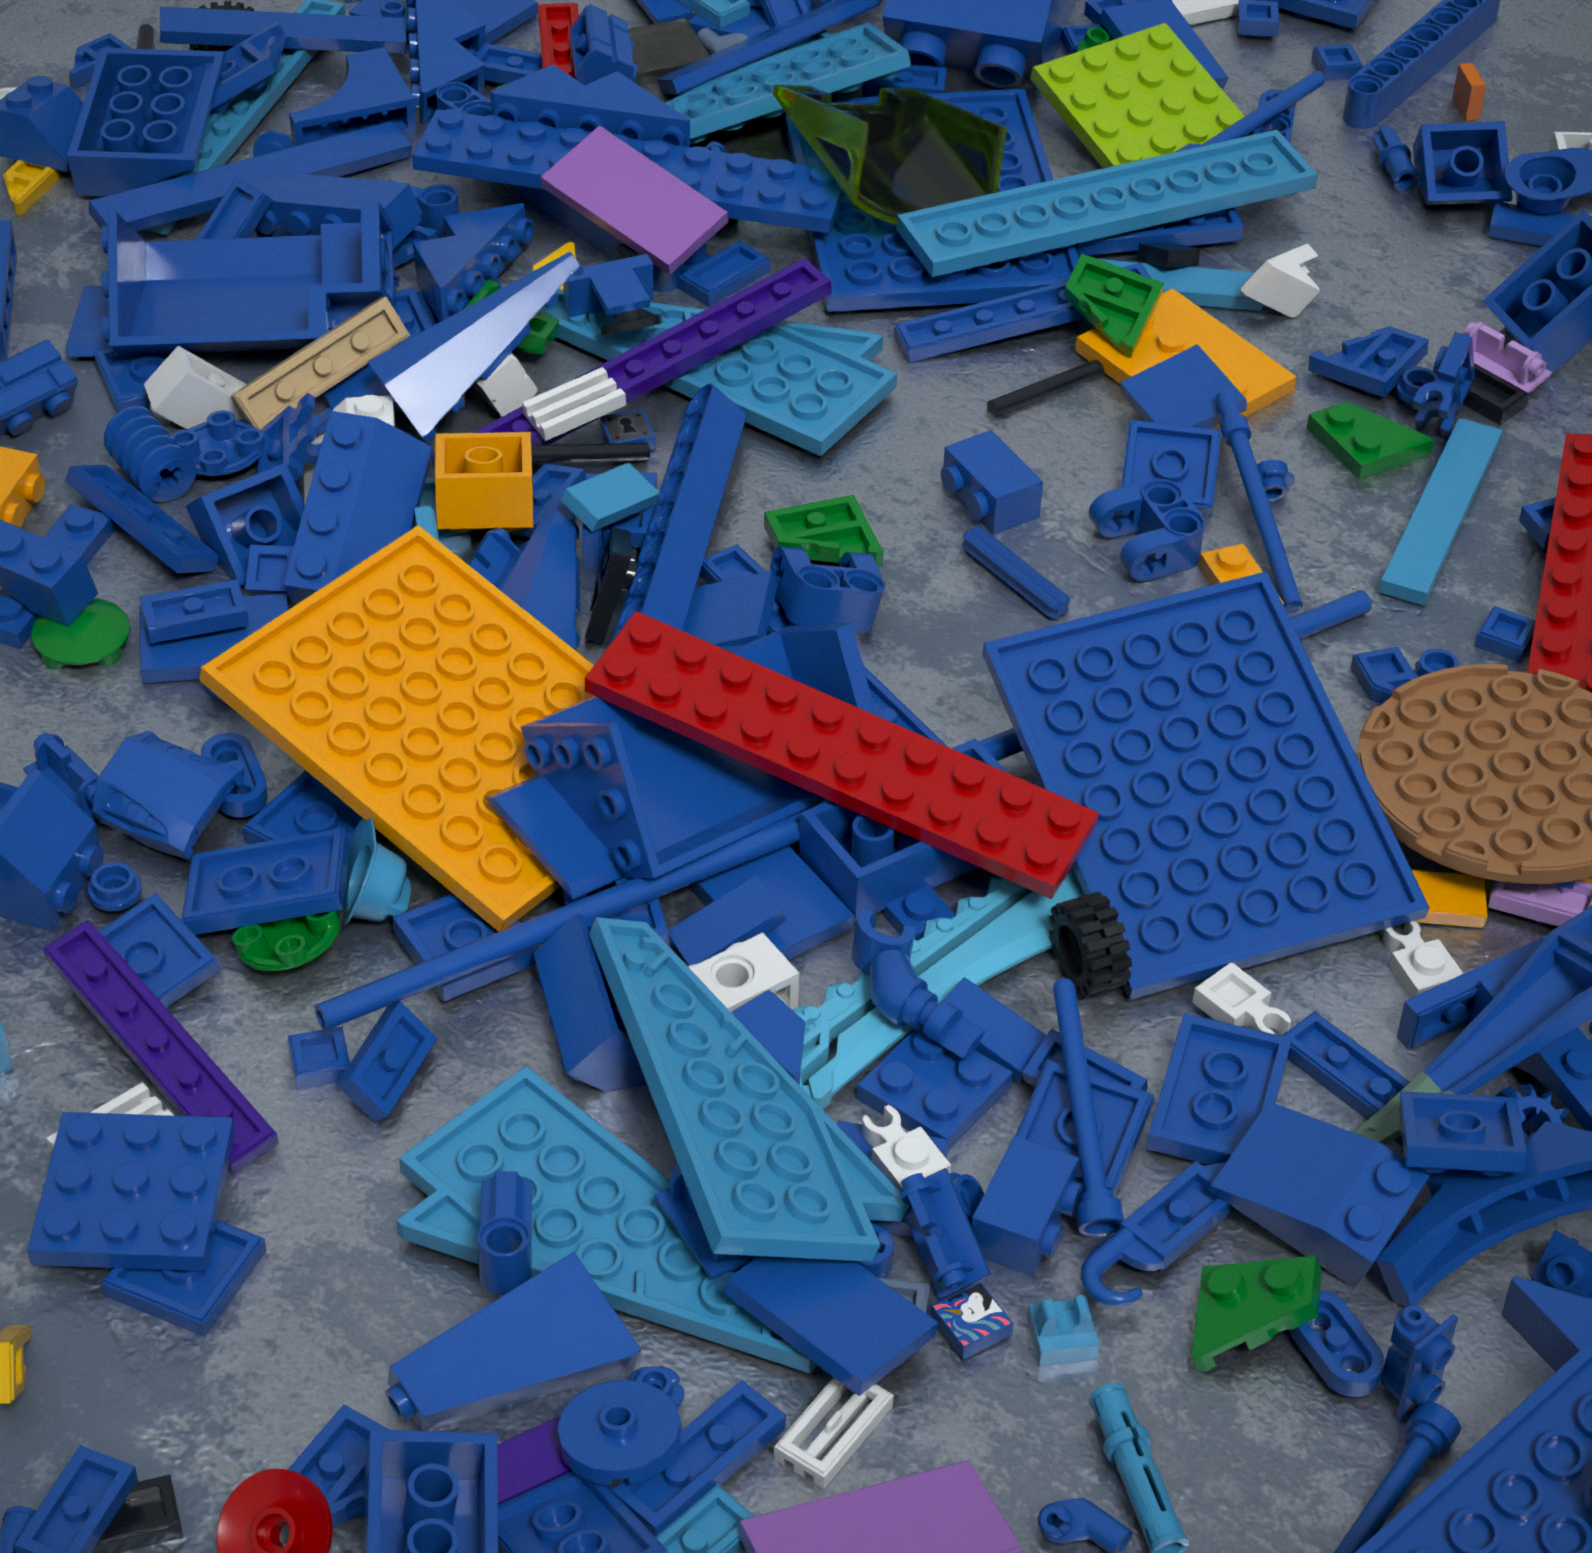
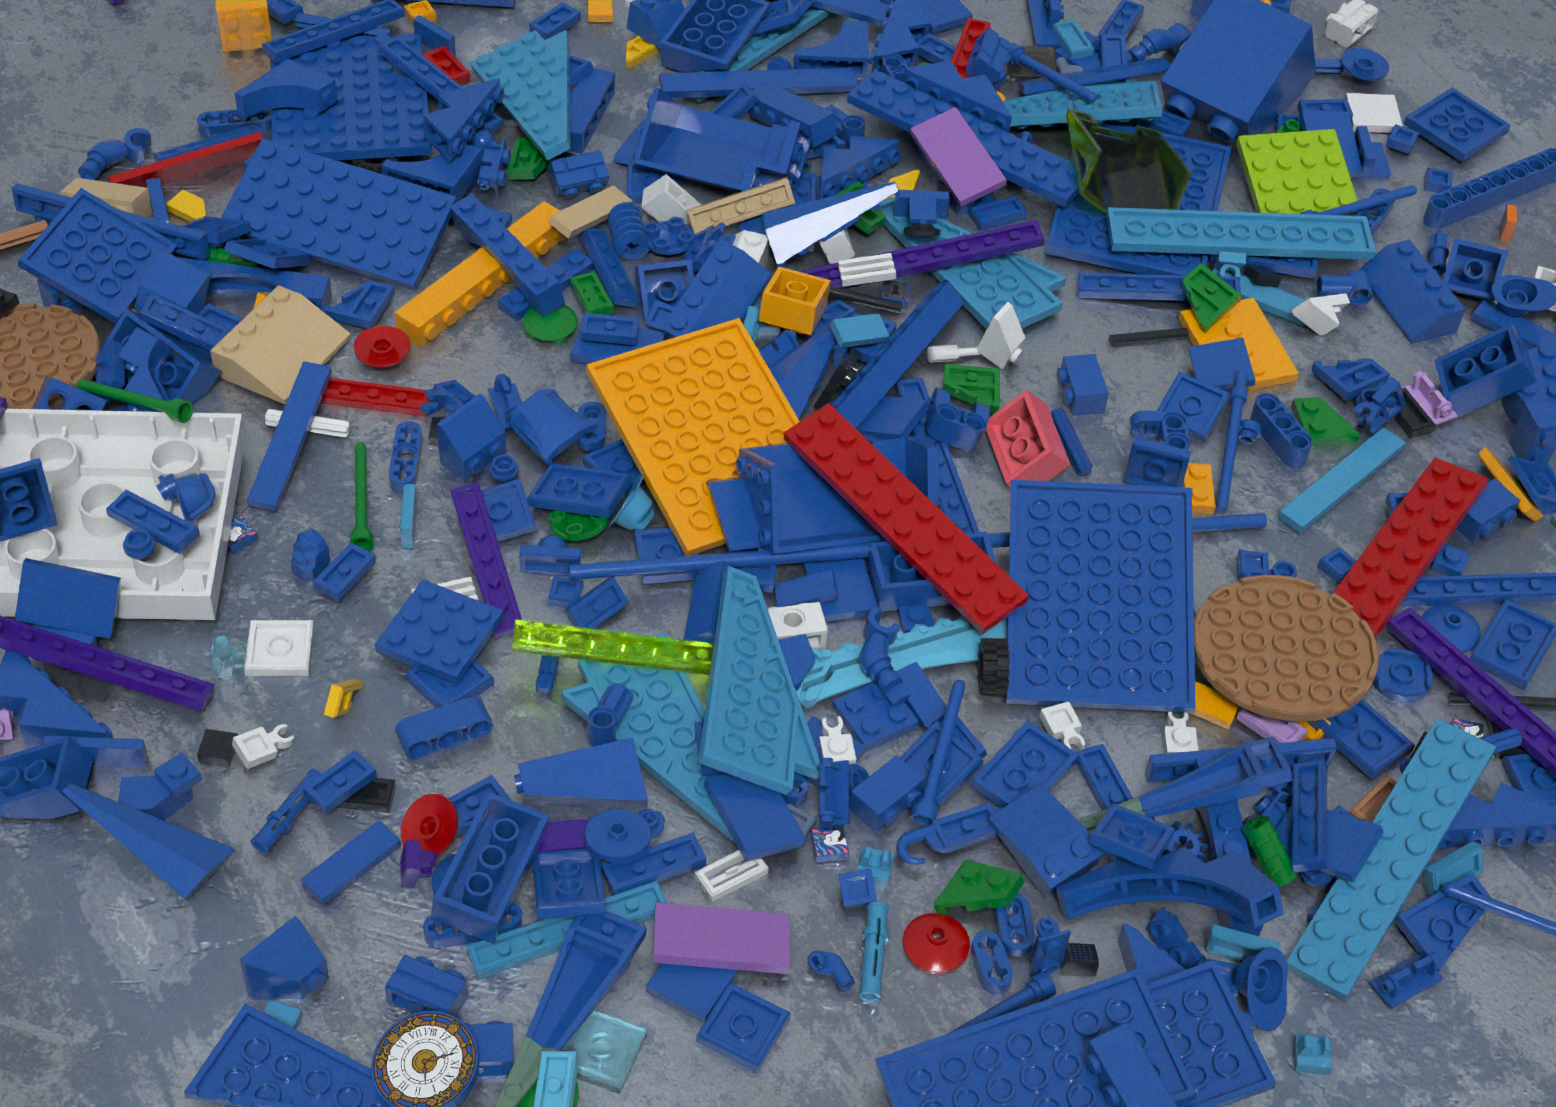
camera: 20 degrees right, 5 degrees up
none -> blue beam [395,696,494,760]
none -> clear neon green plate [511,619,714,675]
none -> blue tile [520,535,581,576]
none -> blue axle [535,639,561,695]
none -> tan tile [549,185,633,239]
none -> green plate [569,271,614,315]
none -> blue plate [838,869,877,909]
none -> red dish [902,913,970,973]
none -> white axle [926,345,980,363]
none -> blue beam [970,931,1013,995]
none -> white slope [977,302,1025,370]
none -> coral slope [986,389,1071,486]
none -> blue piece [1008,43,1097,102]
none -> black slope [1062,943,1099,976]
none -> blue tile [1123,436,1192,487]
none -> dark azure tile [1214,251,1246,277]
none -> blue beam [1250,393,1313,468]
none -> blue piece [1316,270,1373,306]
none -> blue panel [1354,126,1391,179]
none -> blue slope [1359,239,1466,344]

